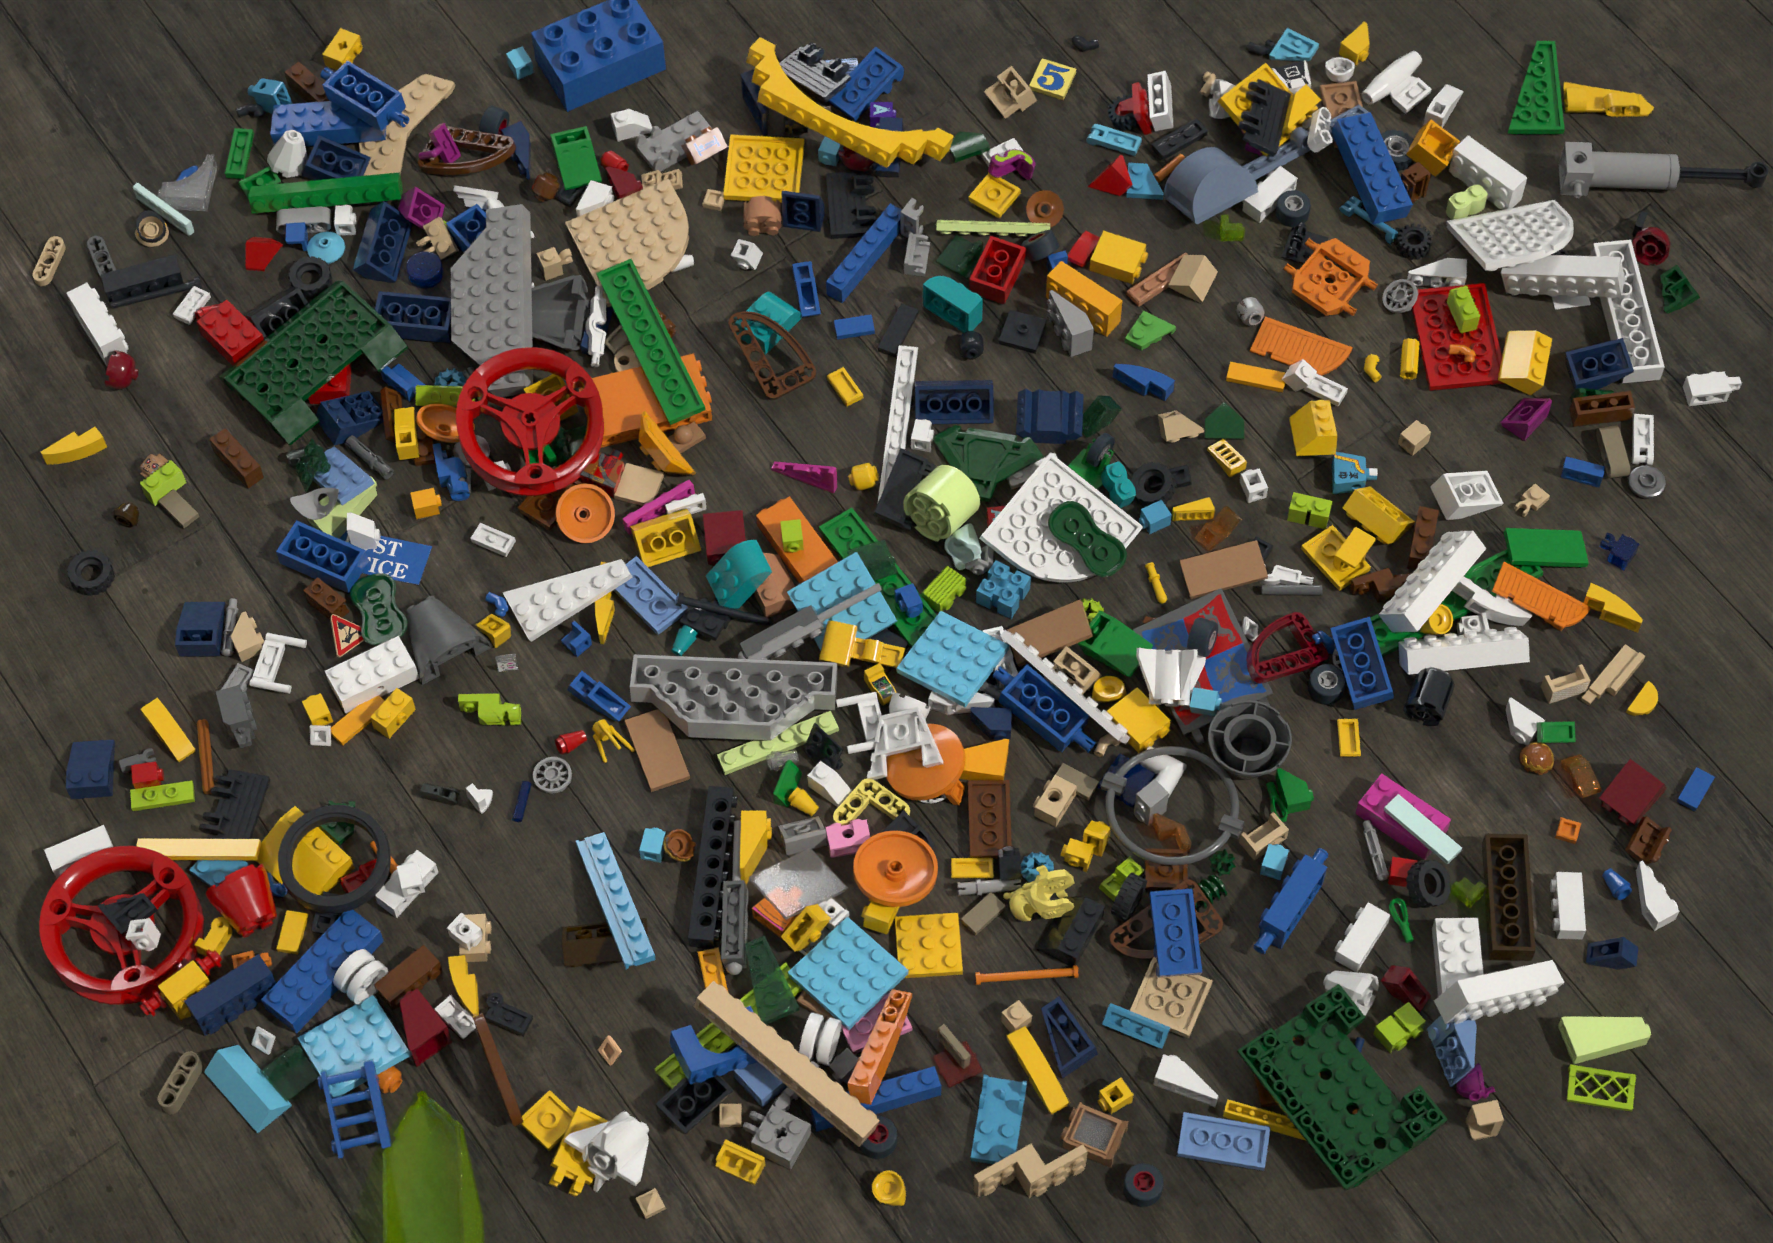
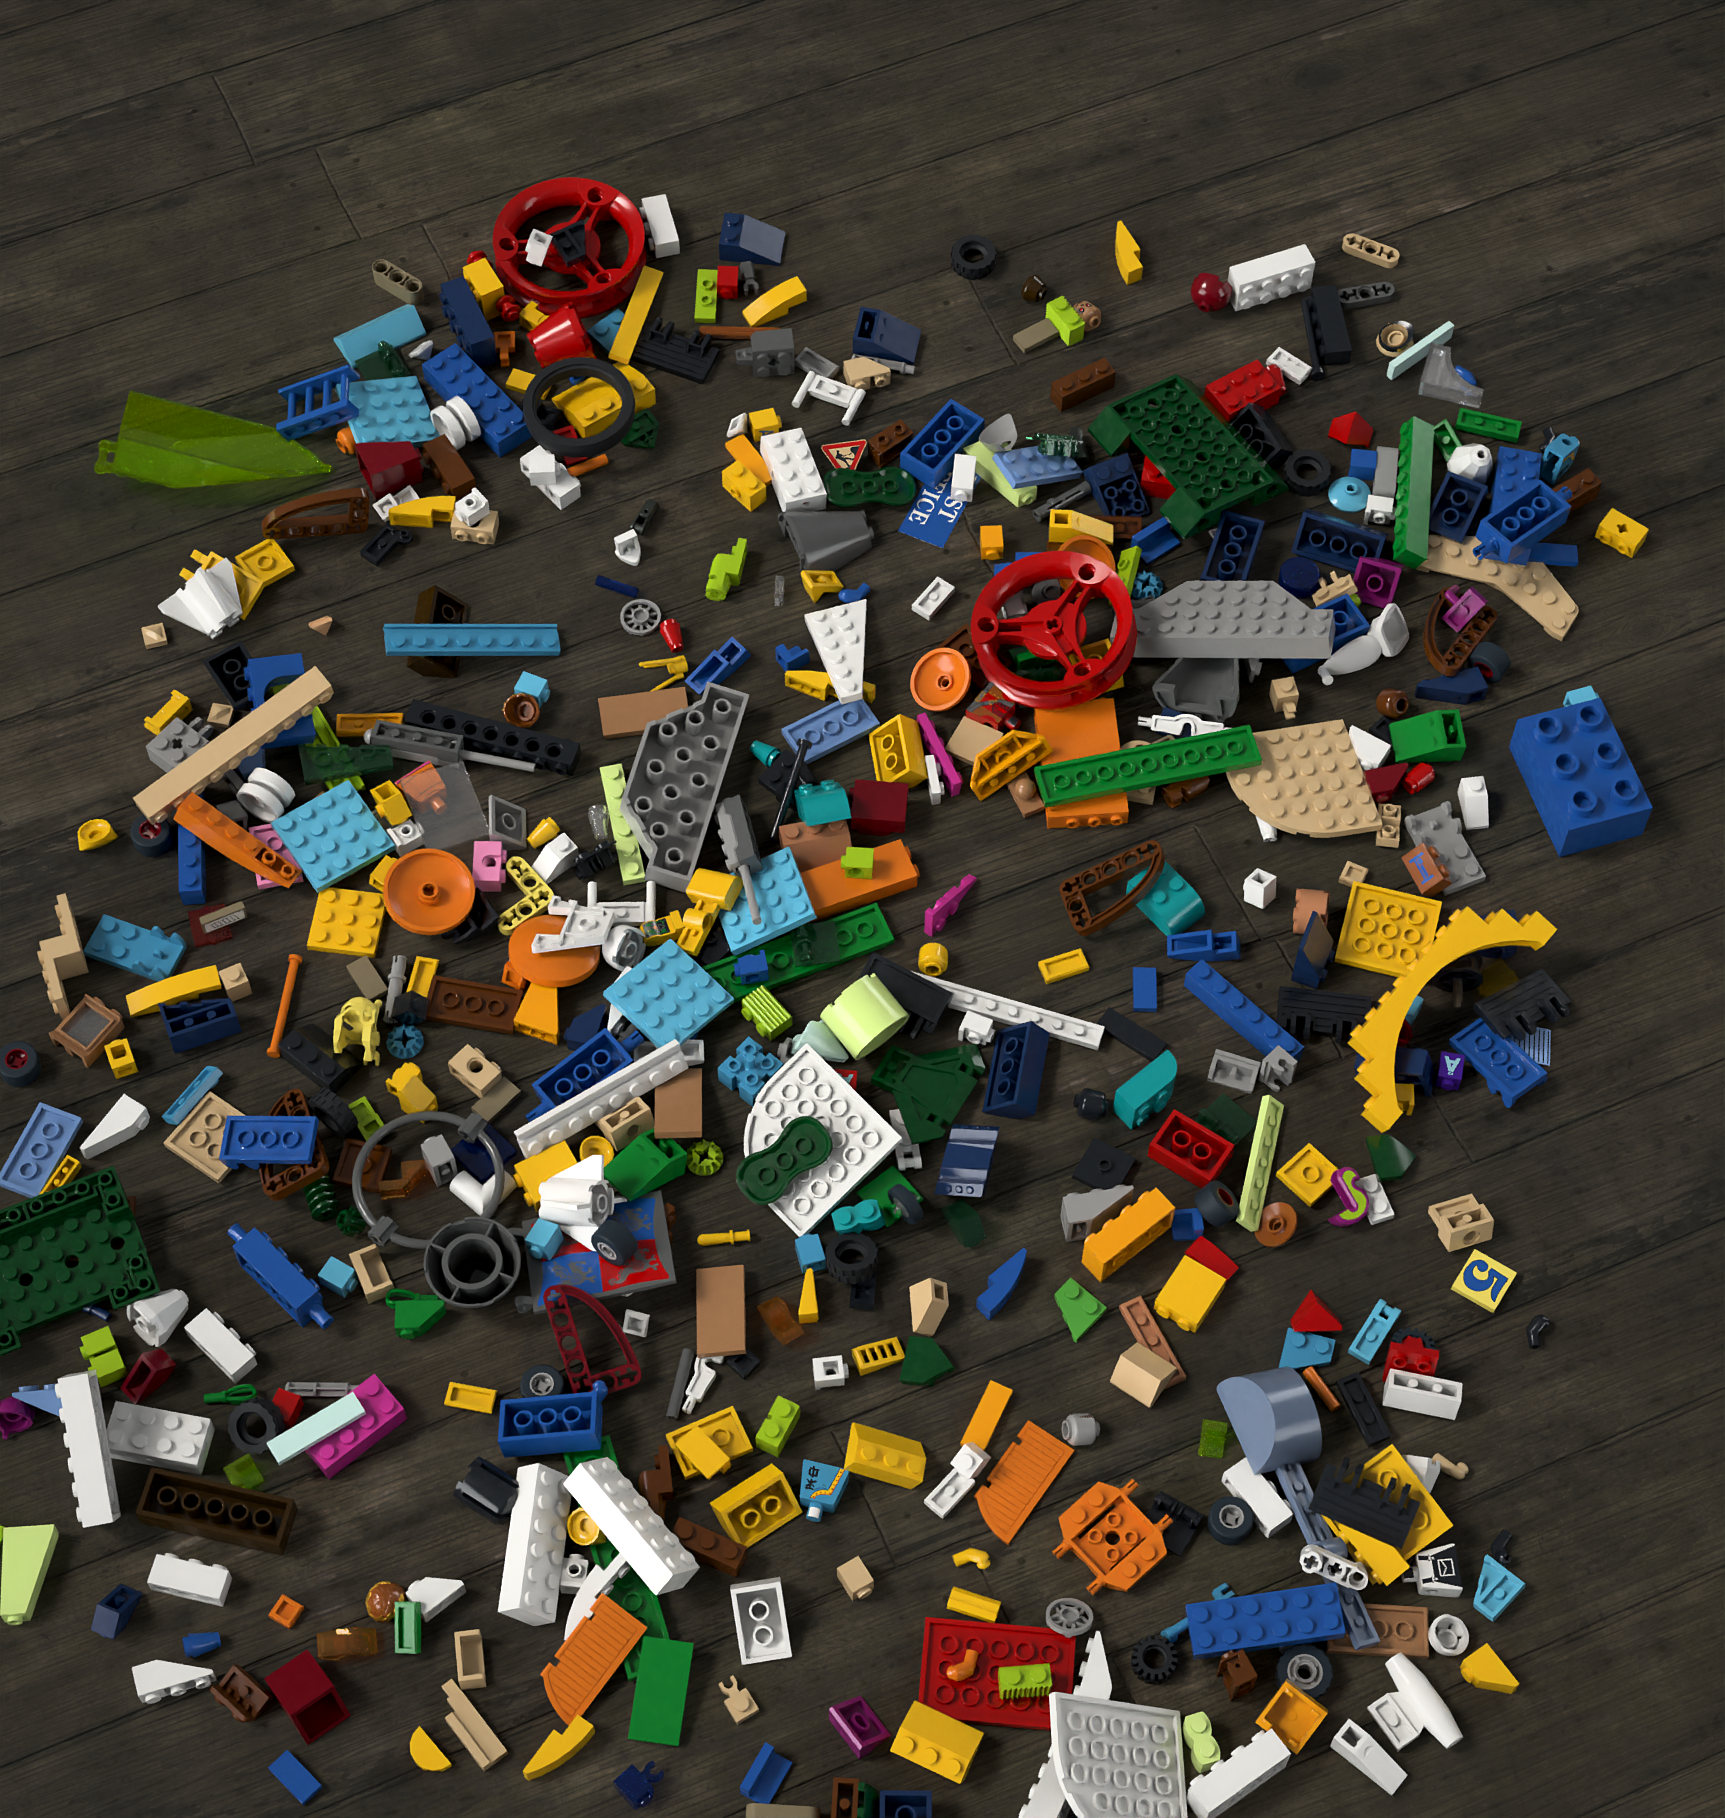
camera: 100 degrees right, 0 degrees up
yellow slope [740,811,772,884] -> none
green slope [773,760,802,808] -> none

